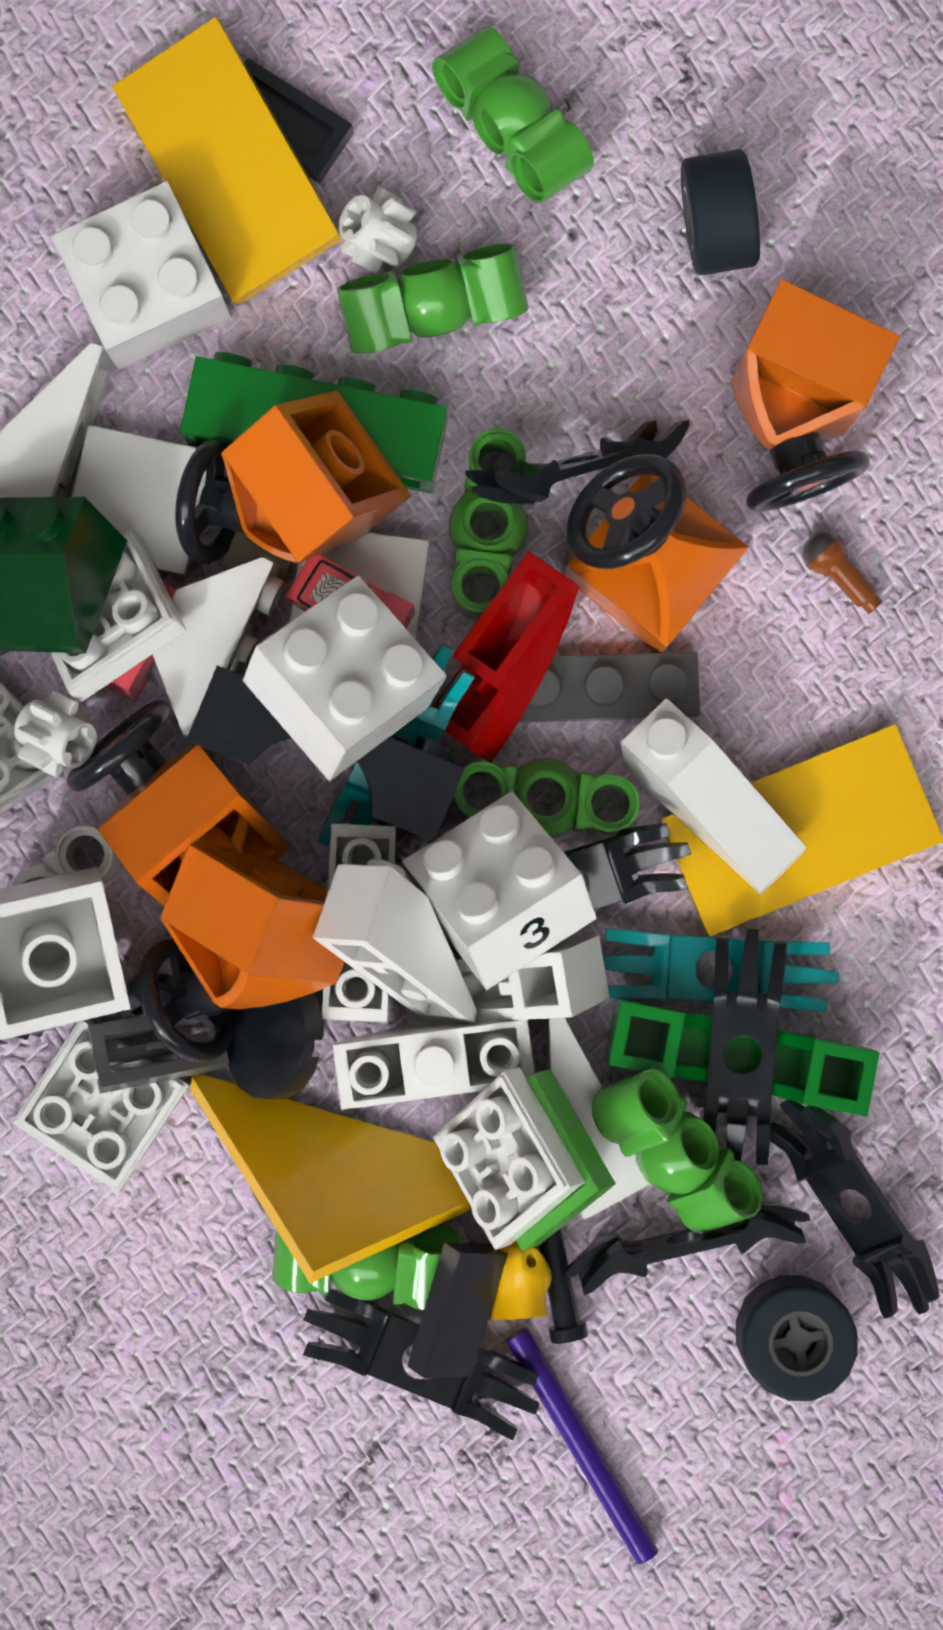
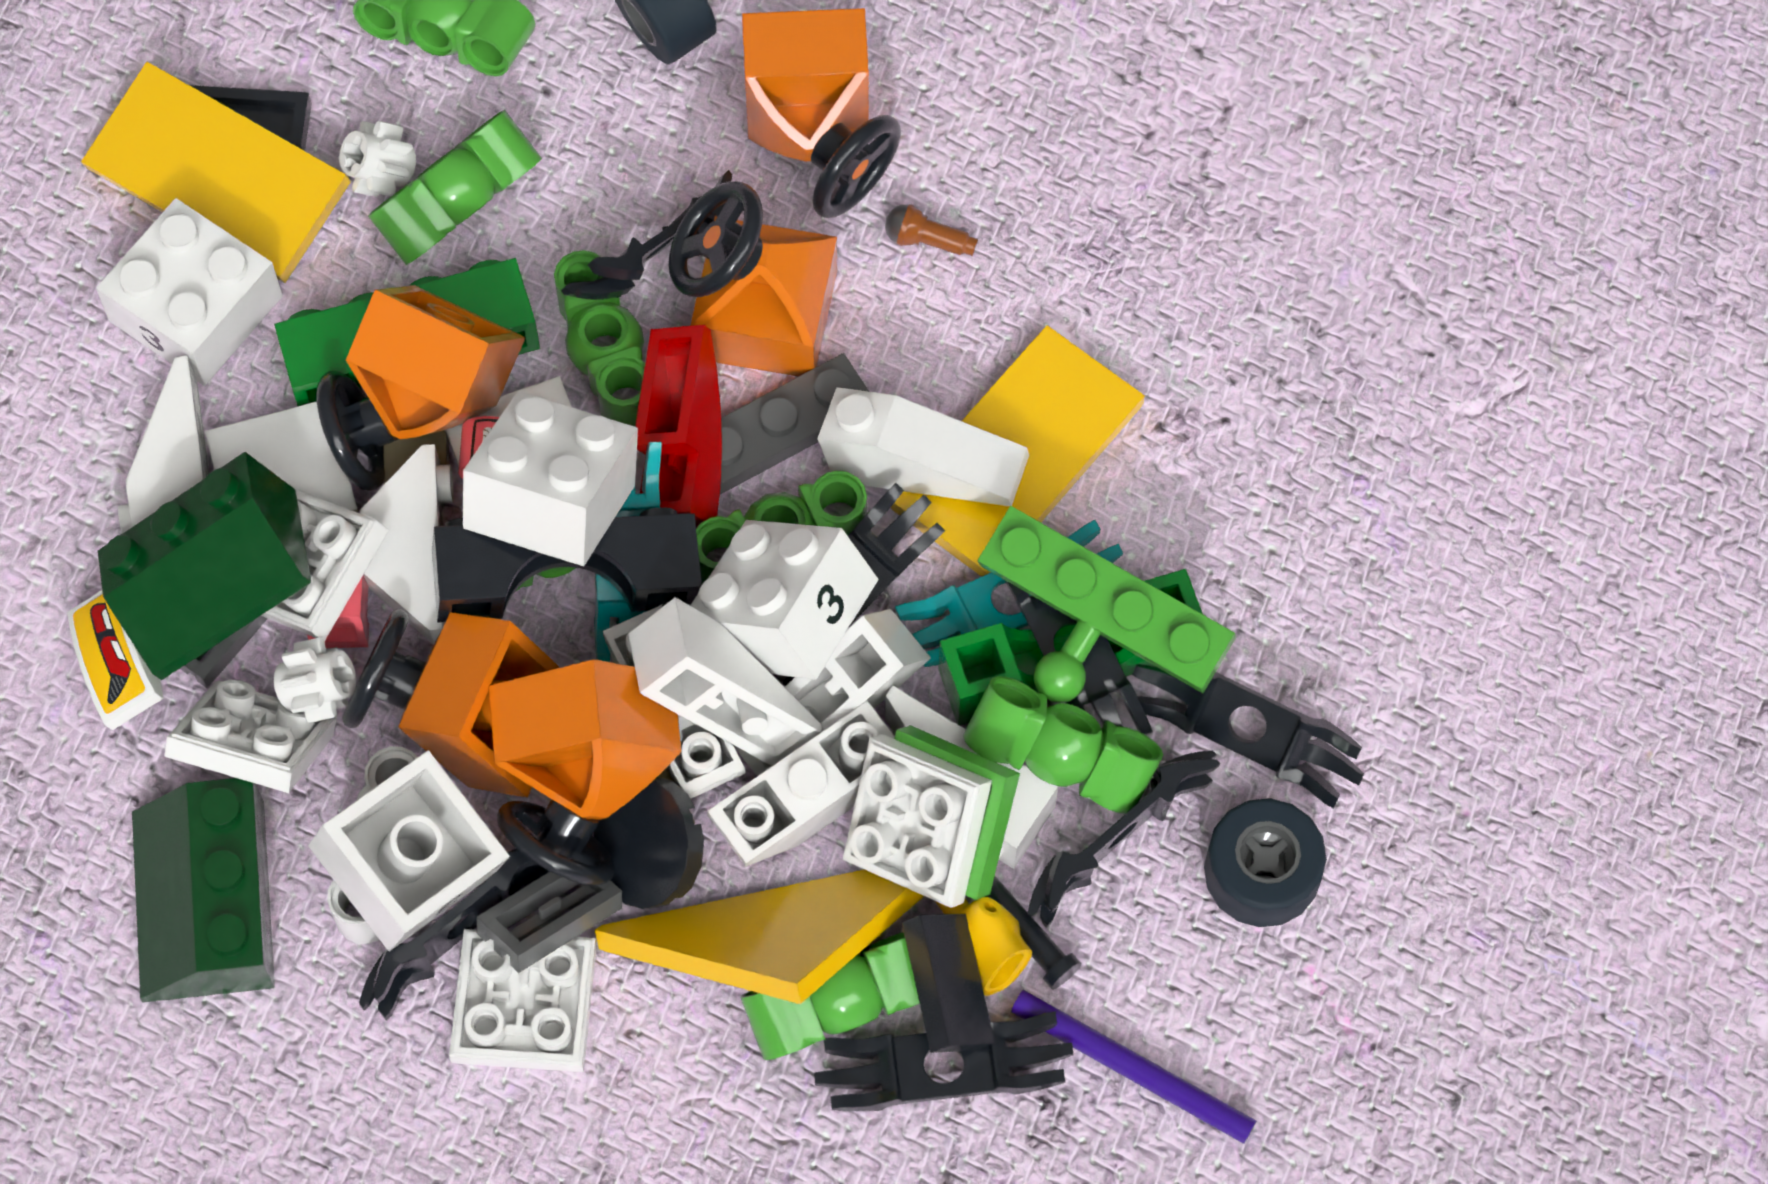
camera: 30 degrees left, 20 degrees down
none -> bright green plate [977,506,1236,703]

